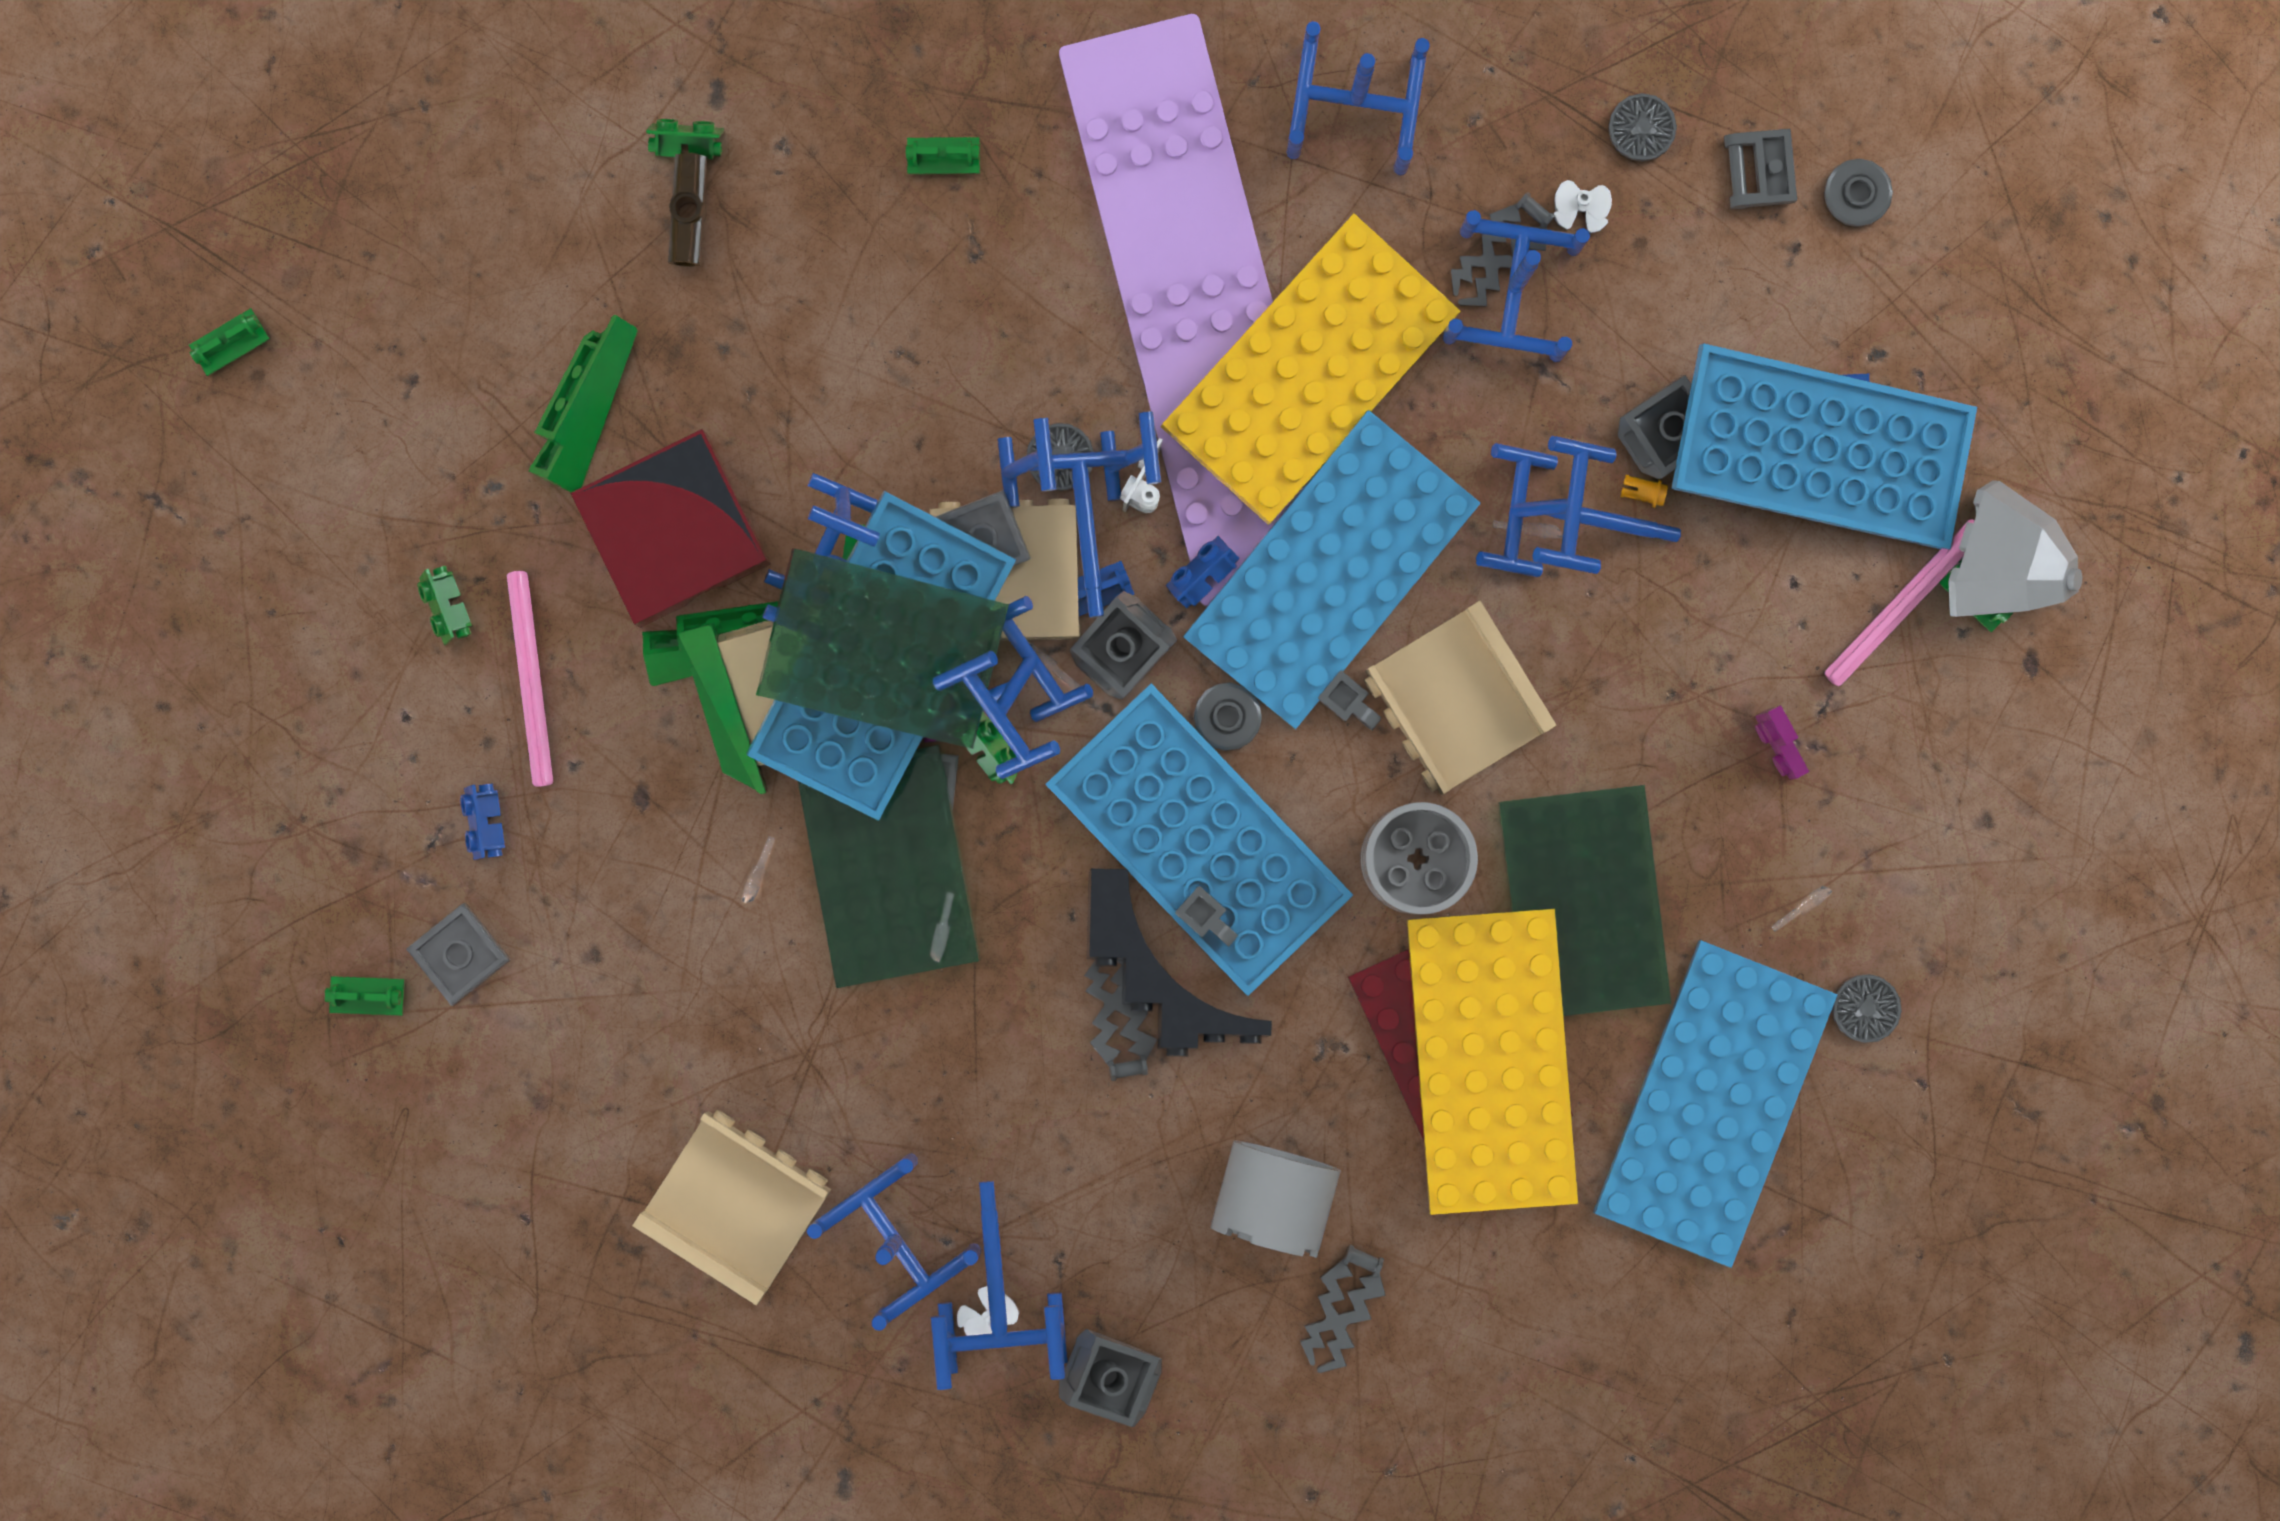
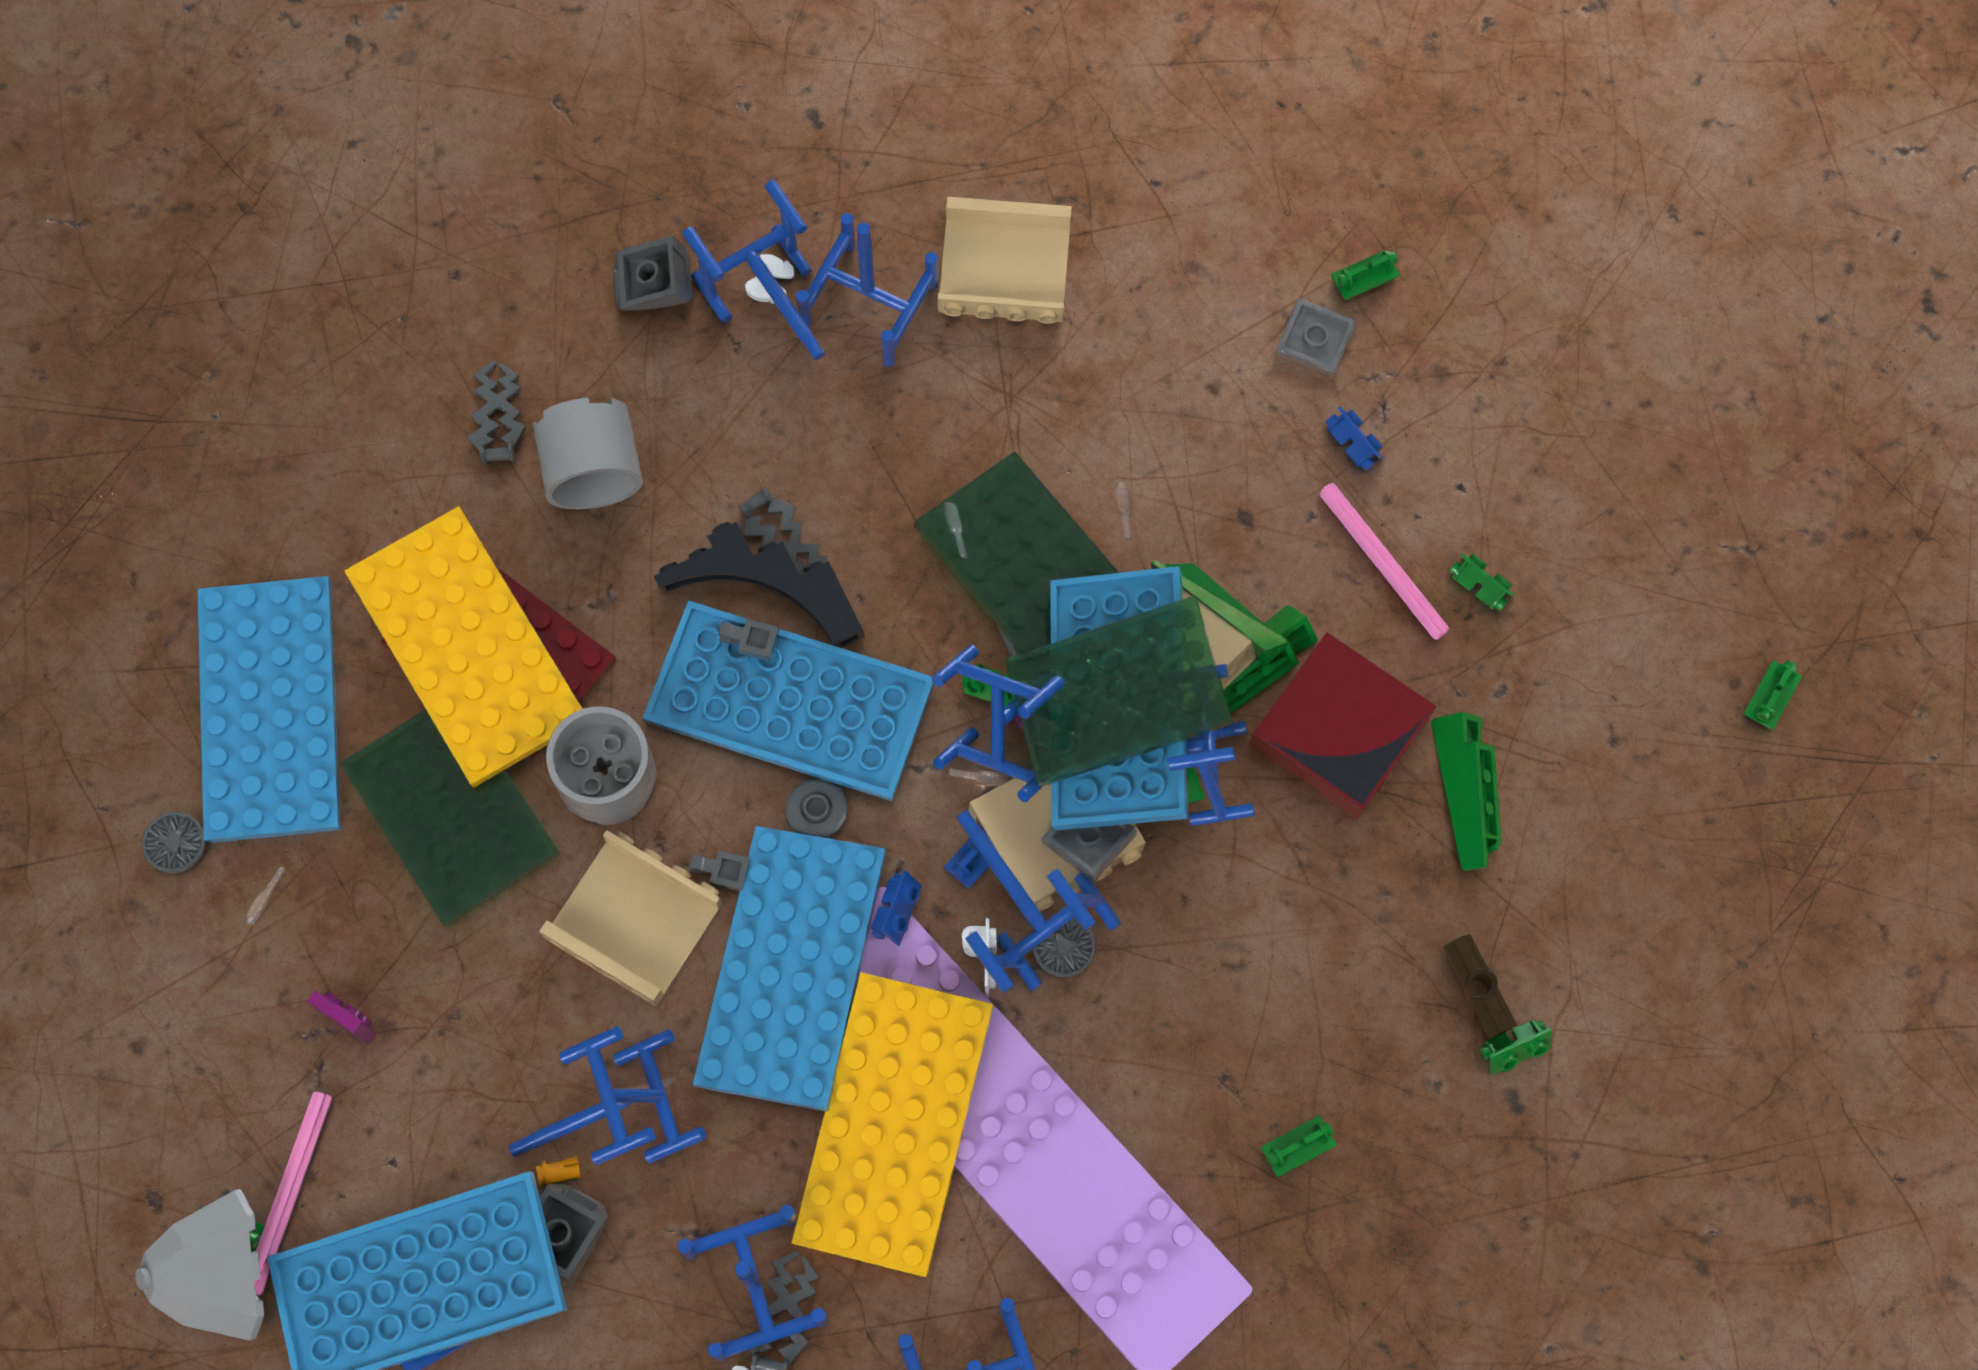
camera: 150 degrees right, 15 degrees down
dark grey slope [1069,591,1177,700] -> none

